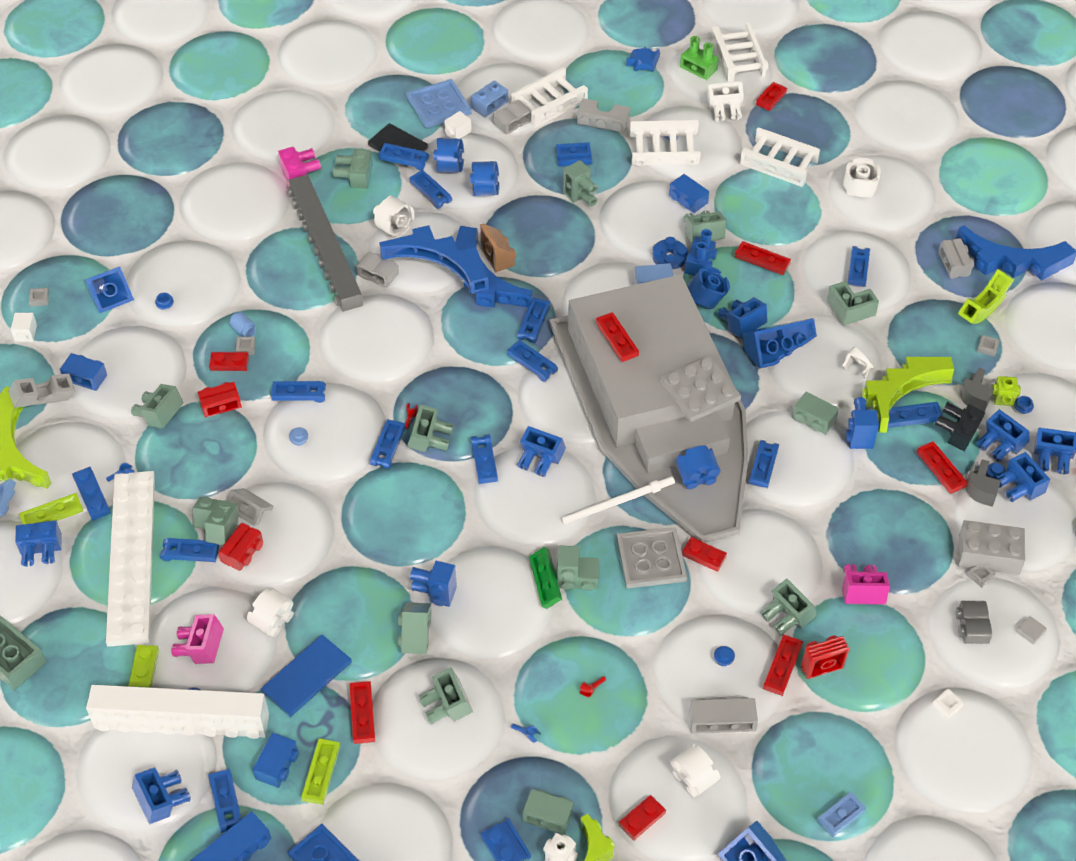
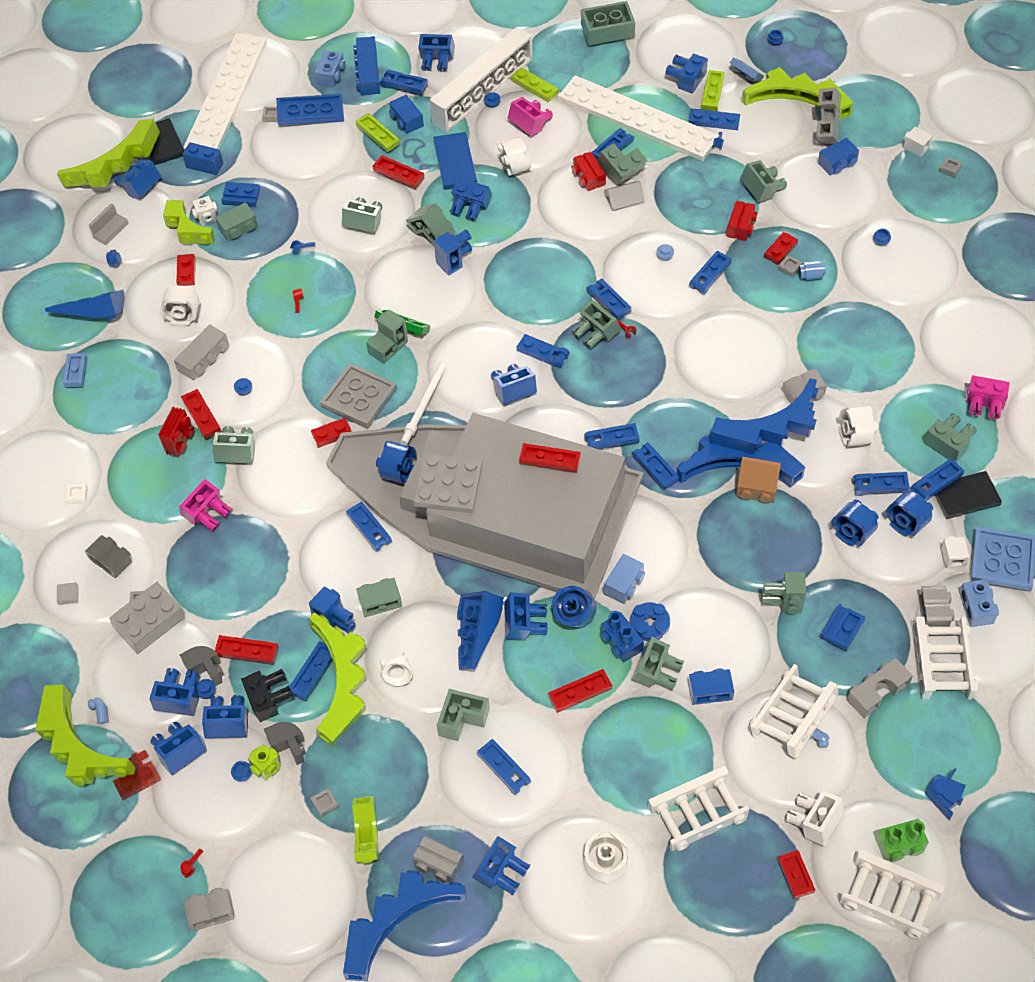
camera: 130 degrees right, 5 degrees up
blue slope [84,266,134,313] -> none
dark grey brick [287,174,363,312] -> none
none -> blue brick [450,177,492,221]
none -> blue brick [472,836,531,896]

